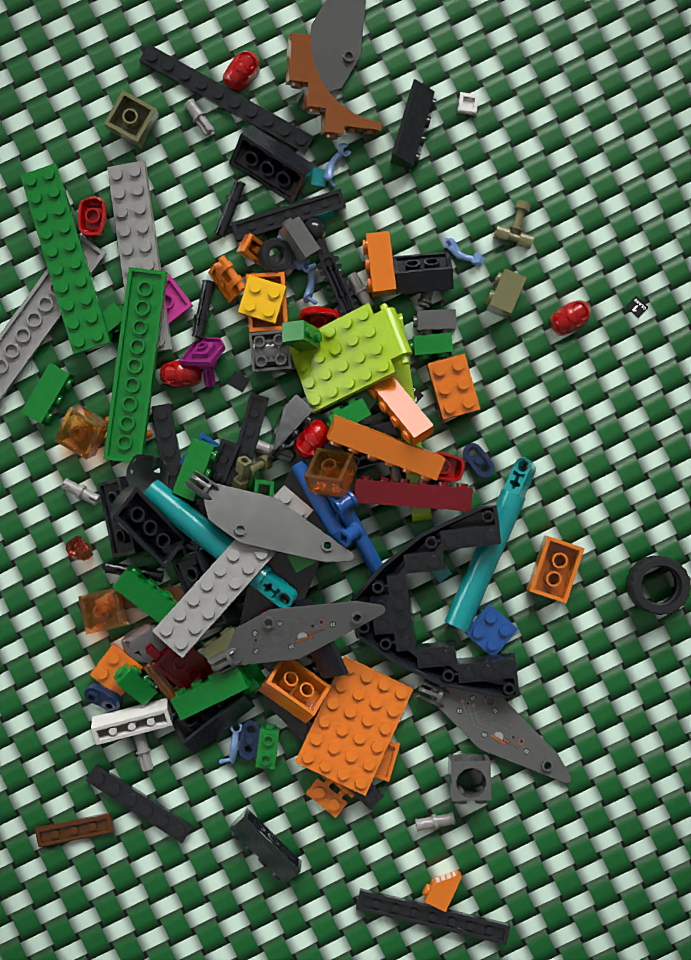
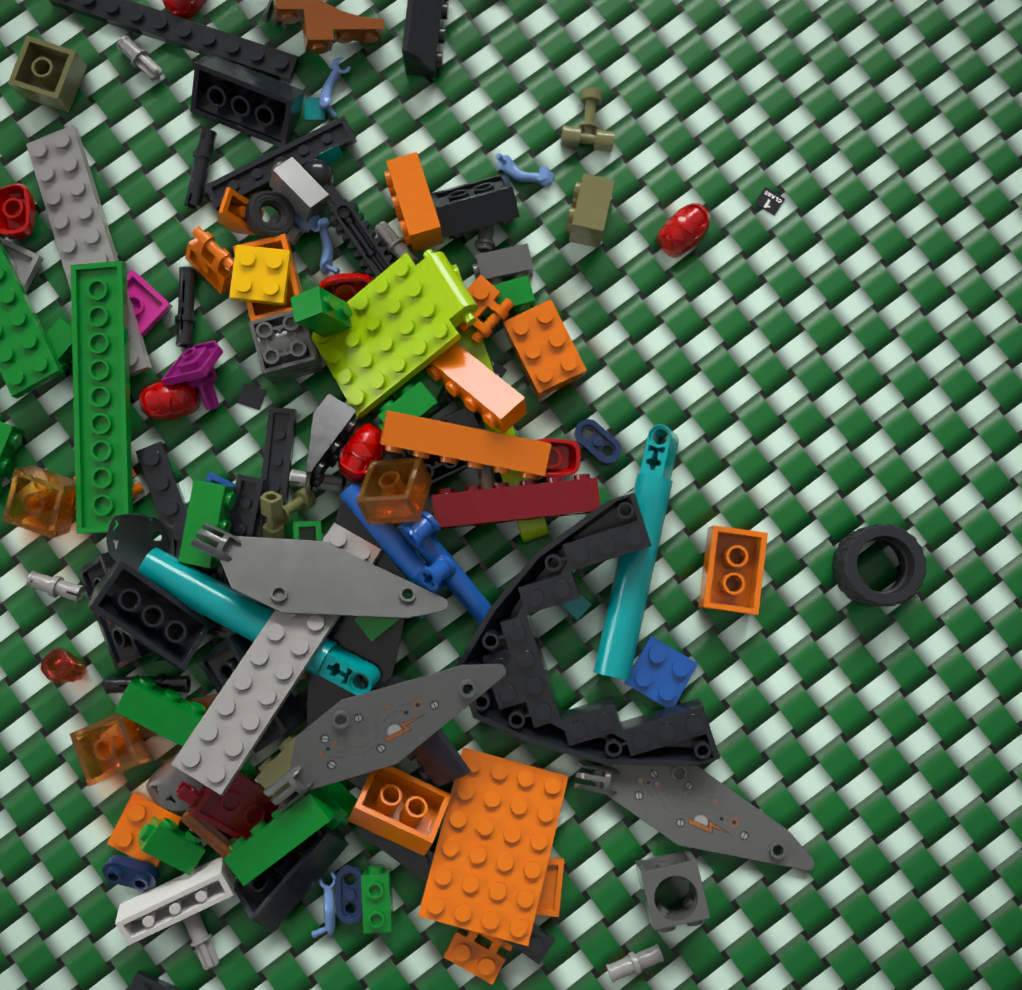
camera: 20 degrees left, 5 degrees down
none -> orange plate [457,274,514,344]

